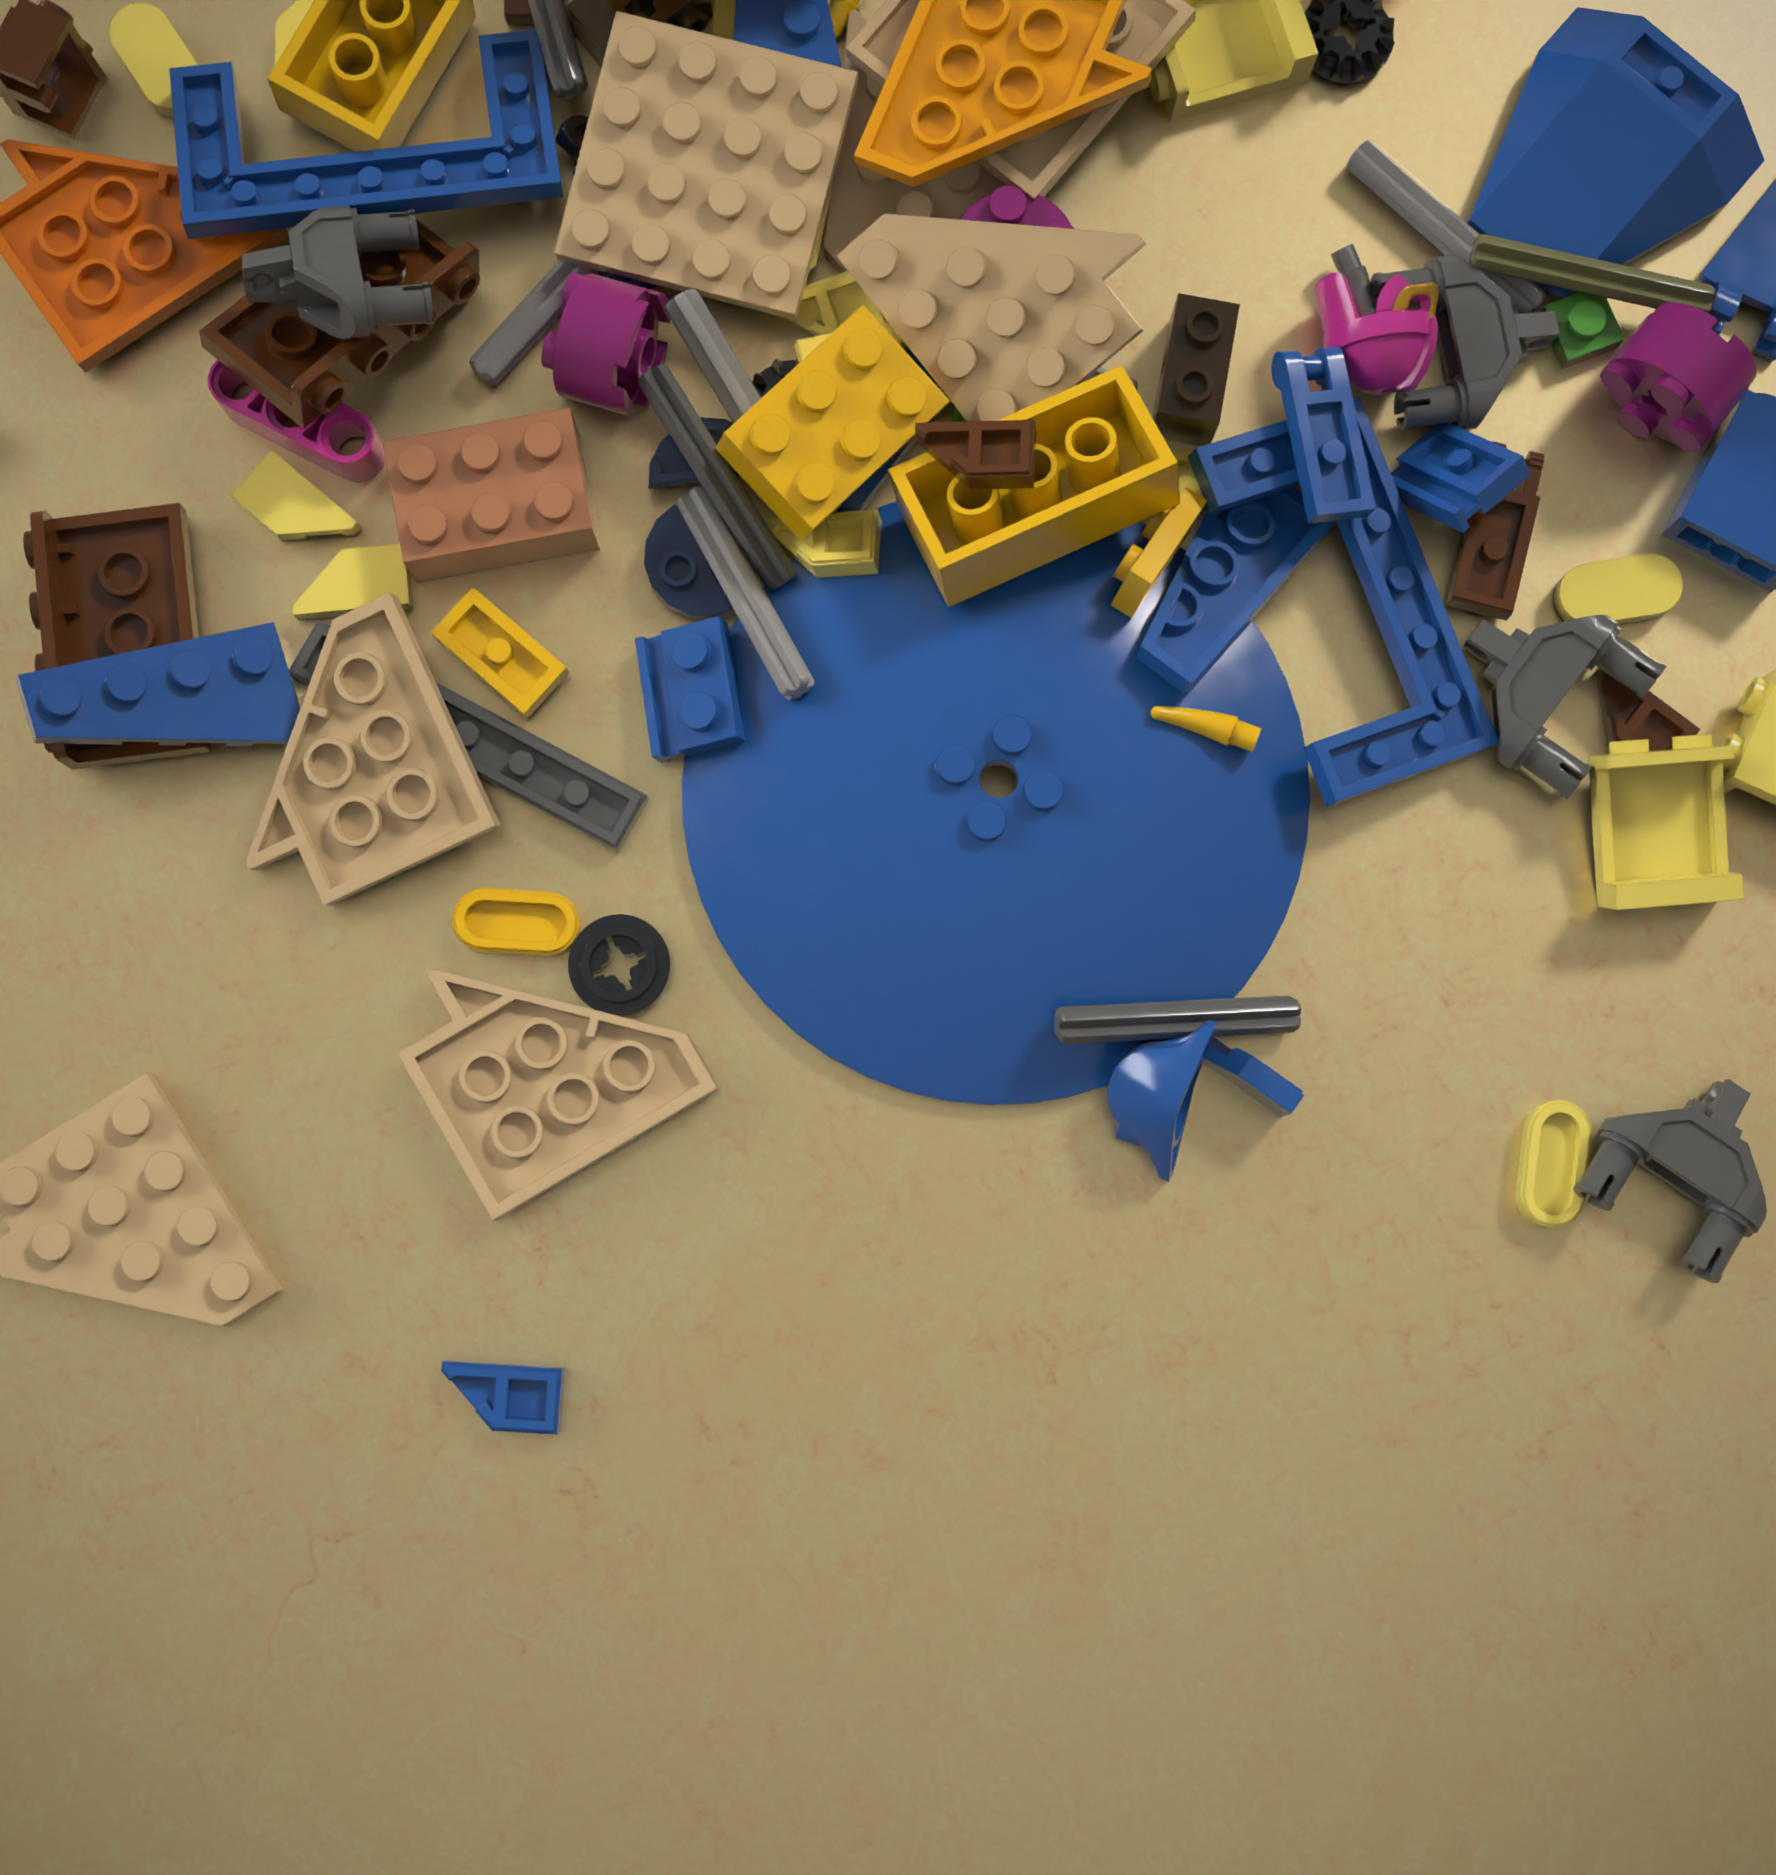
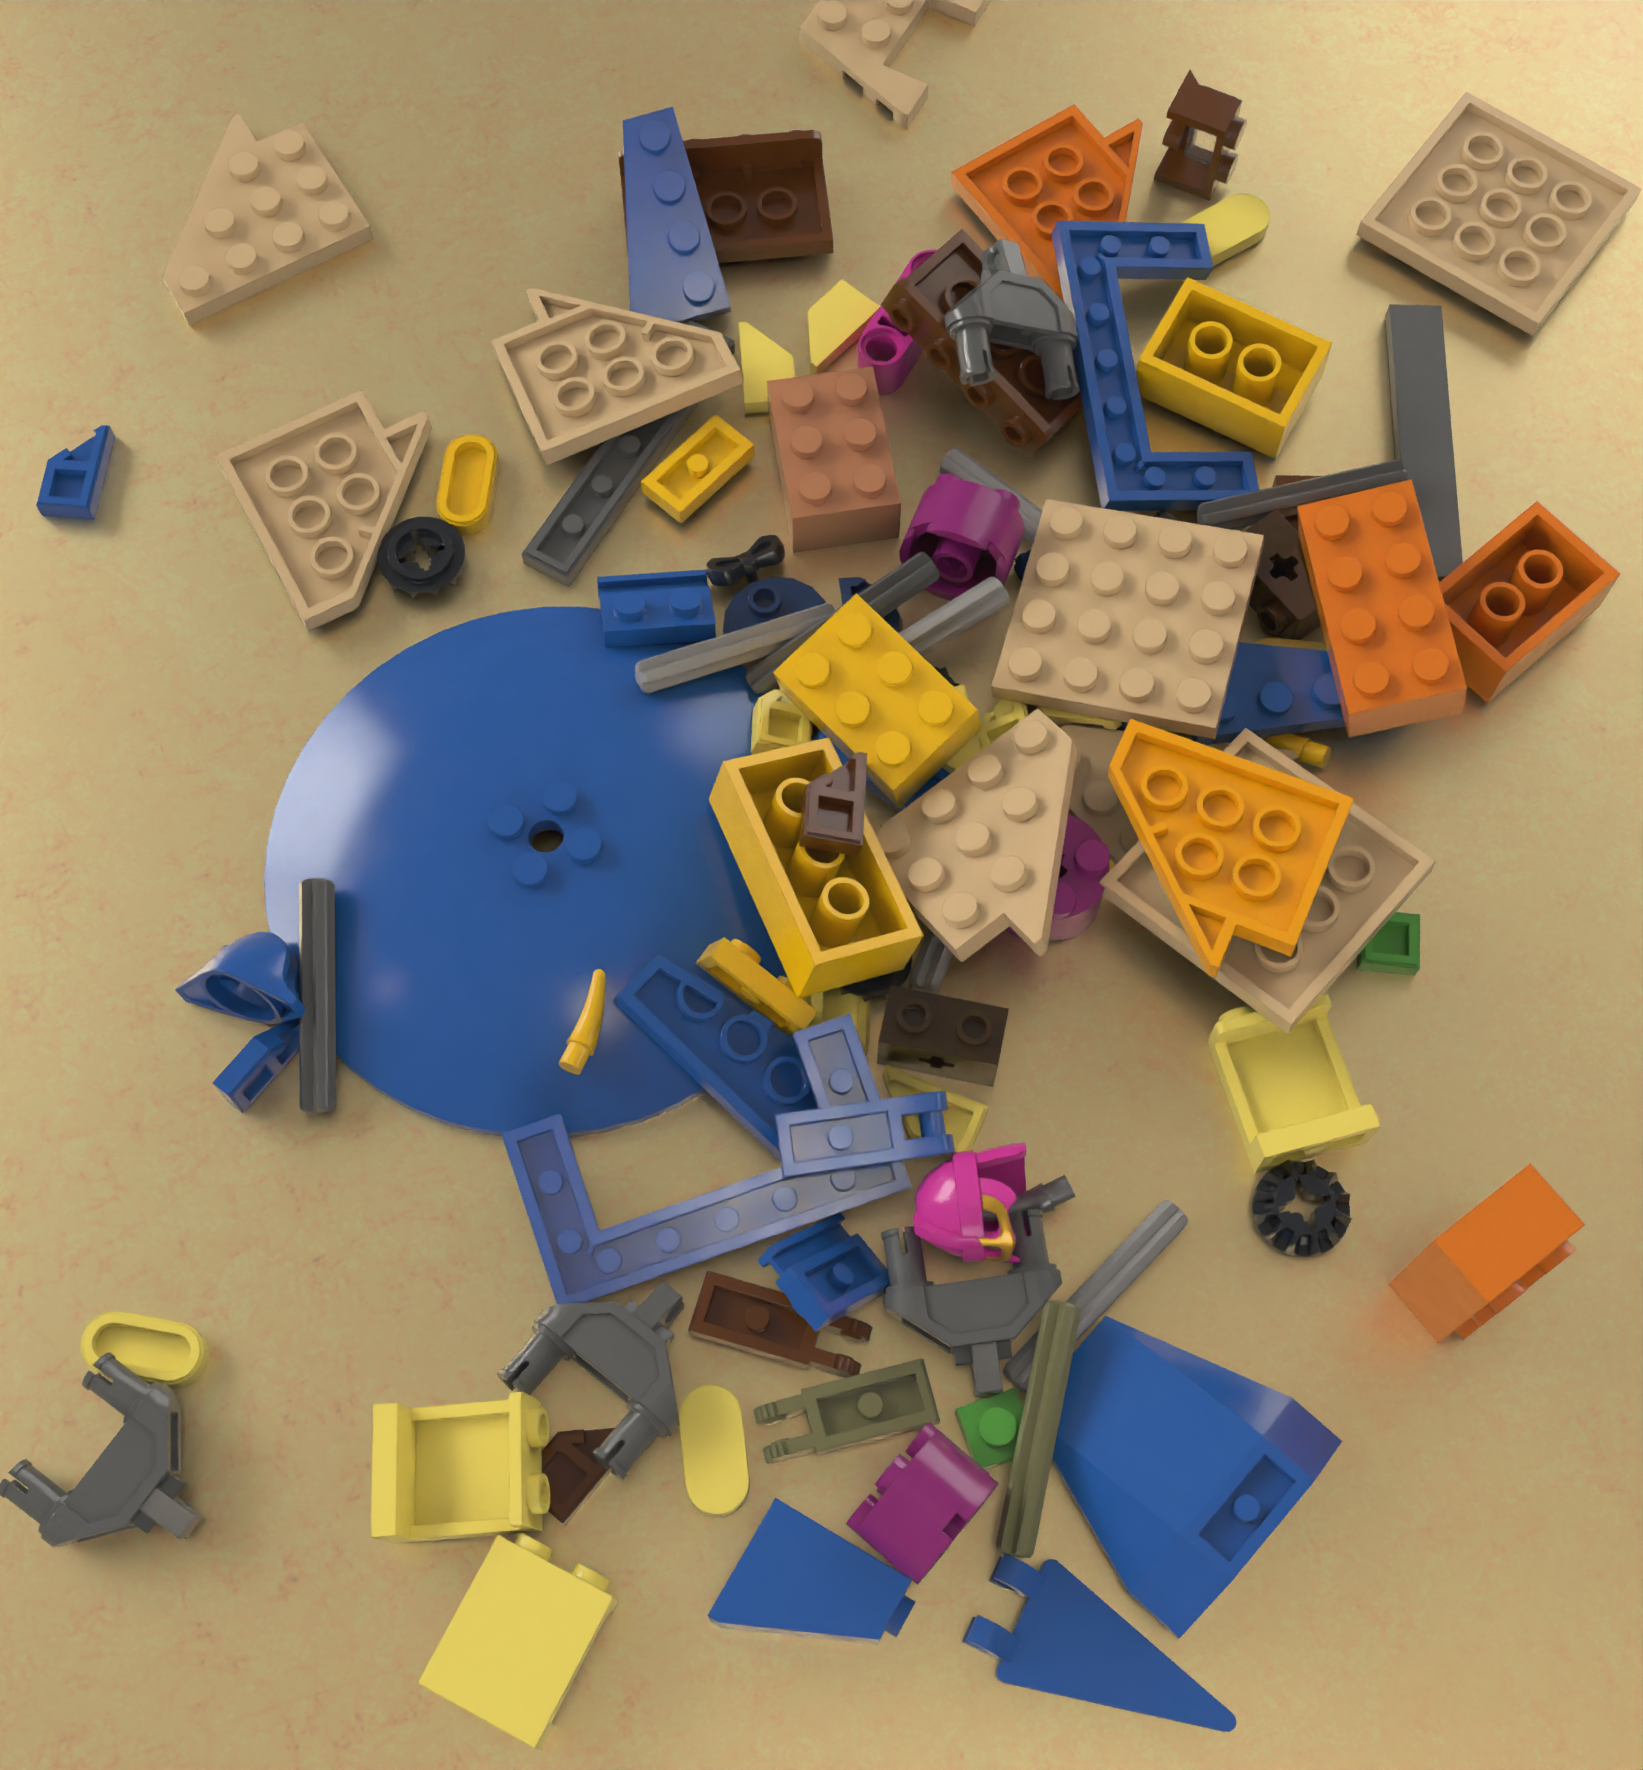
camera: 95 degrees right, 15 degrees down
none -> black piece [706,535,785,586]
none -> olive hinge [753,1359,940,1464]
none -> light yellow tile [883,1065,989,1159]

